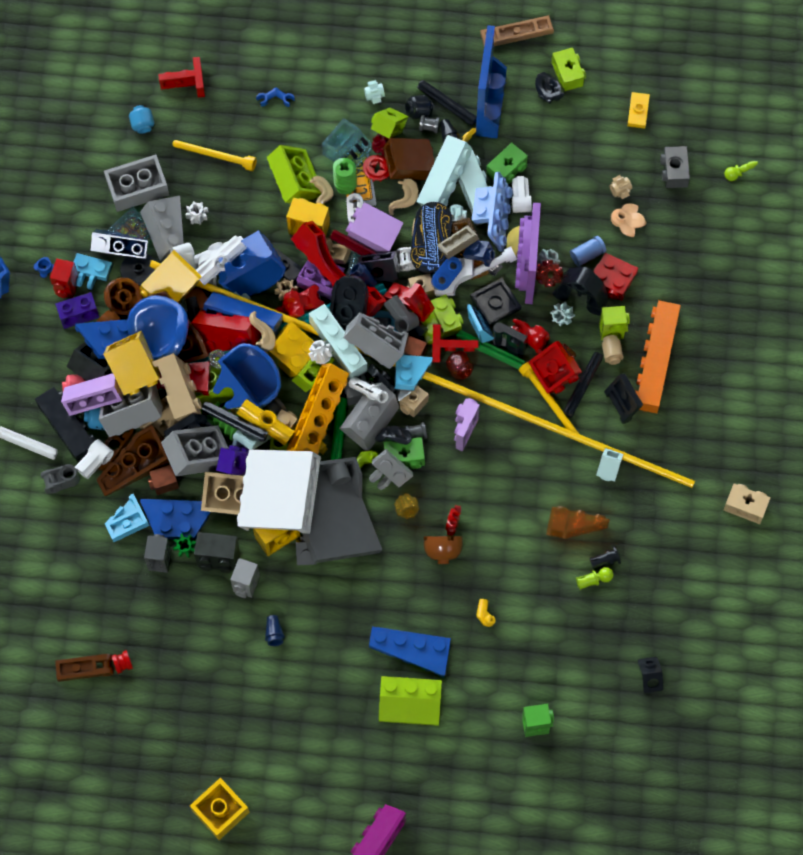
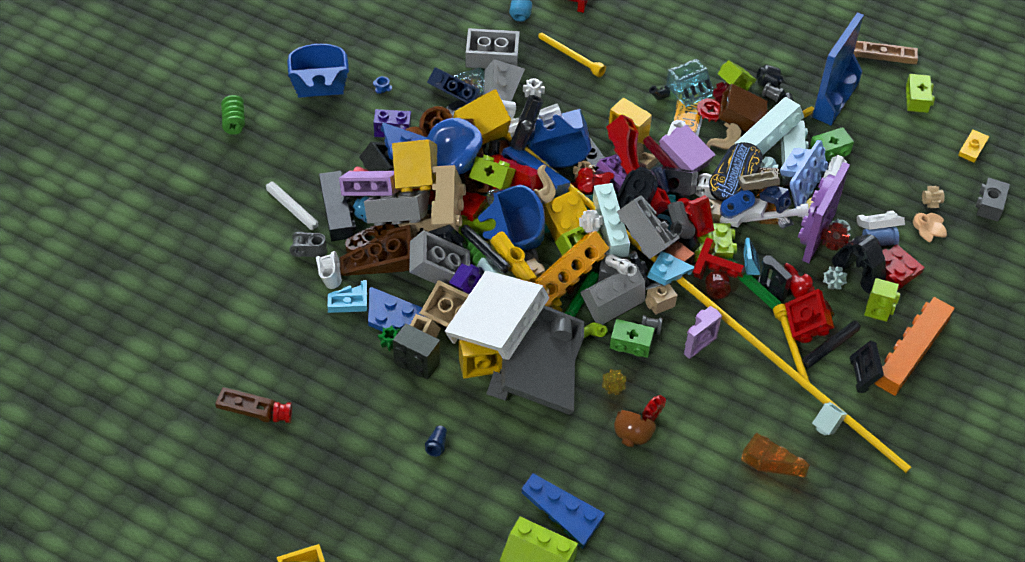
camera: 20 degrees right, 15 degrees down
red brick [50,258,78,298] -> none
medium azure hinge [74,253,113,290] -> none
white piece [75,439,114,479] -> none
dark grey brick [144,534,171,573] -> none
copper brick [148,465,179,495] -> none
light grey brick [230,558,260,598] -> none
blue arm [256,88,295,107] -> none
lime slope [267,145,321,203] -> none
tan piece [310,175,334,204] -> none
bright green piece [333,158,357,195] -> none
light aqua gear [364,80,385,104] -> none
light grey hinge [369,449,413,490] -> none
black hat [375,426,412,445] -> none
black axle [417,80,477,126] -> none
black plate [470,278,522,326] -> none
yellow arm [476,599,496,627] -> none
black hat [535,72,565,104] -> none
lime pin [576,567,614,590] -> none
black pin [589,546,621,570] -> none
tan brick [602,335,624,365] -> none
tan brick [723,484,771,524] -> none
none -> white piece [316,251,342,289]
none -> tan brick [410,314,441,338]
none -> lime brick [469,155,516,190]
none -> black piece [510,95,544,151]
none -> black arm [649,85,671,100]
none -> white plate [857,211,905,230]

